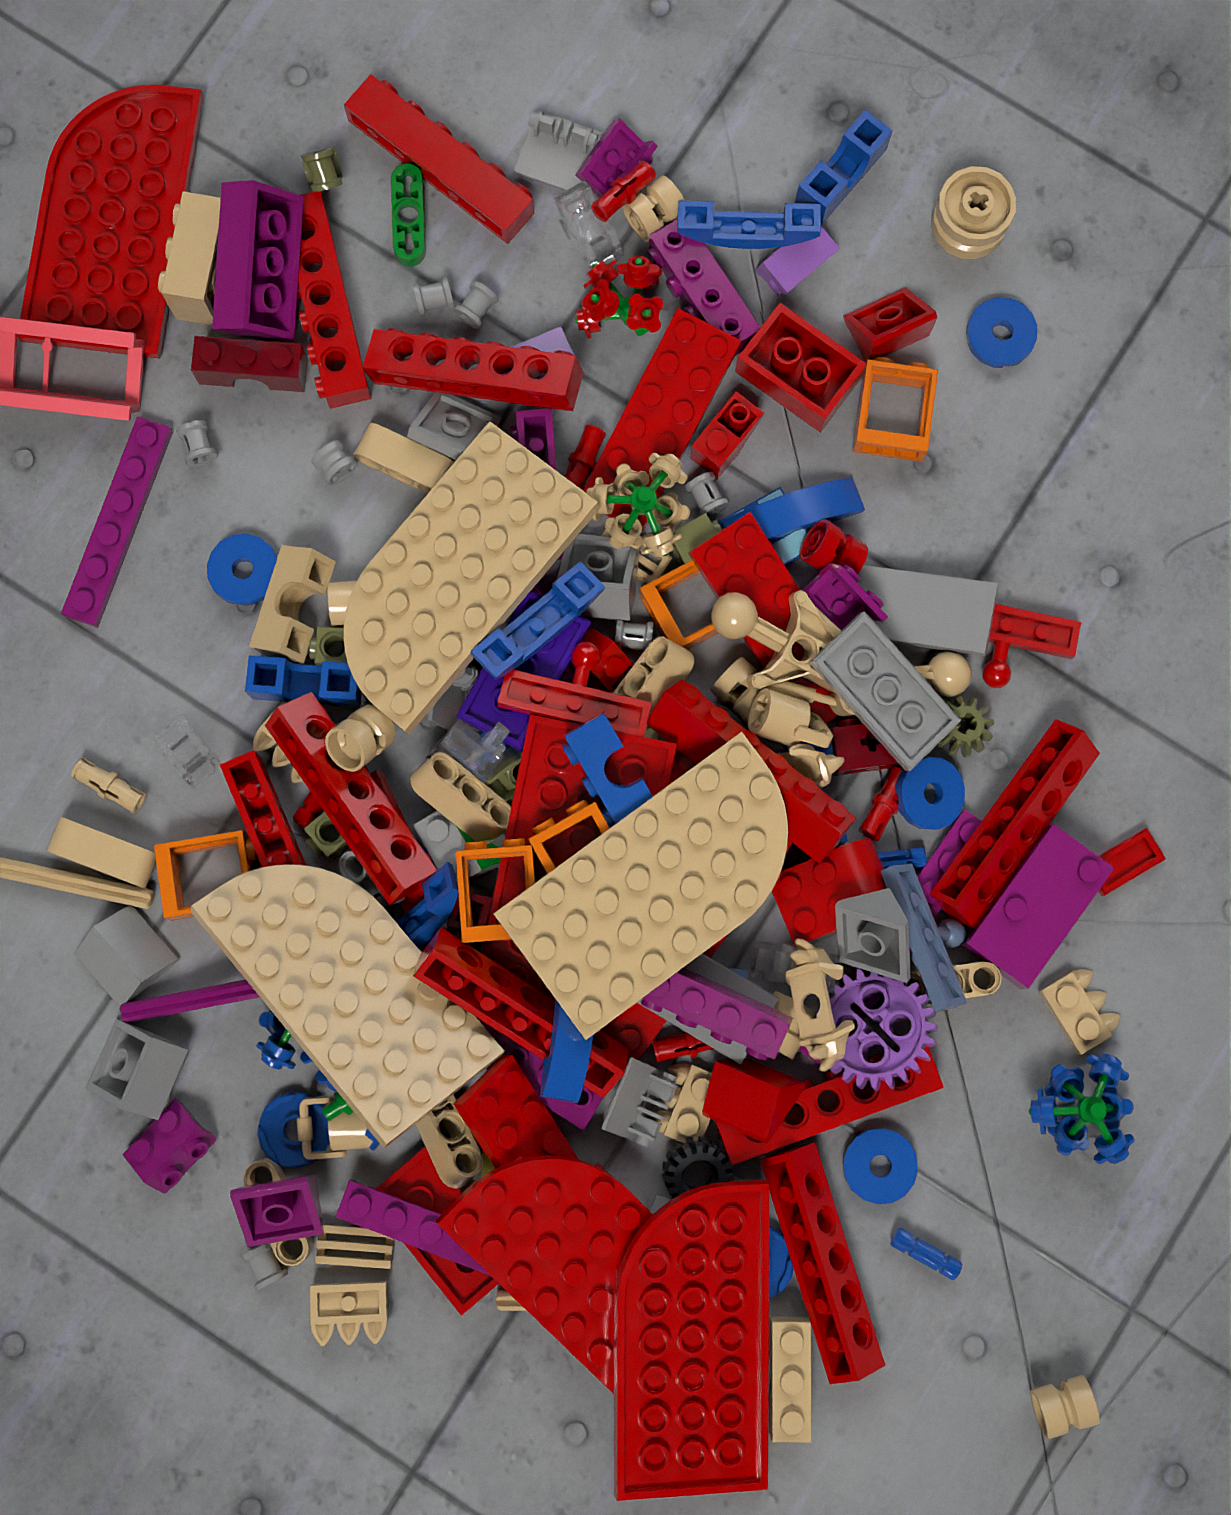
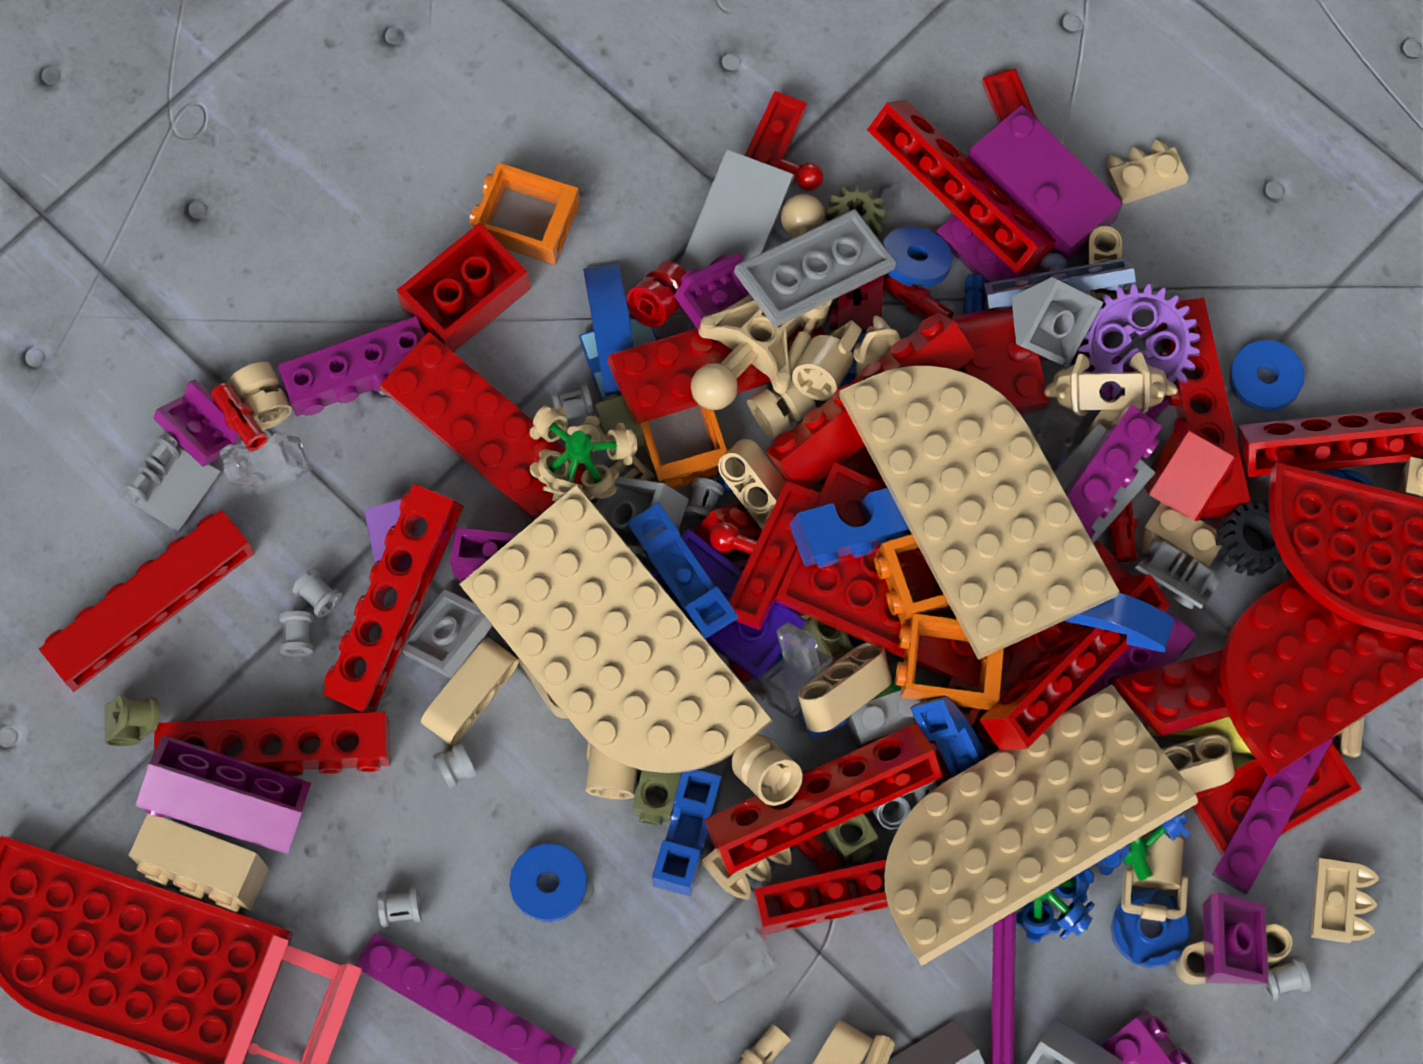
camera: 75 degrees left, 10 degrees down
orange window [154,830,258,921] -> none
dark red arch [191,336,308,392] -> none
tan arch [249,545,336,664] -> none
tan tile [315,1224,394,1269] -> none
green beam [391,164,426,267] -> none
red pin [565,424,606,490] -> none
red plant [575,256,664,339] -> none
blue slope [678,200,821,249] -> none
red slope [690,392,764,480] -> none
medium lavender hinge [755,226,840,296] -> none
blue arch [795,109,893,225] -> none
red slope [843,287,938,362] -> none
blue axle [890,1228,963,1280] -> none
tan wheel [931,166,1016,259] -> none
blue tile [966,297,1037,368] -> none
blue plant [1028,1054,1135,1164] -> none

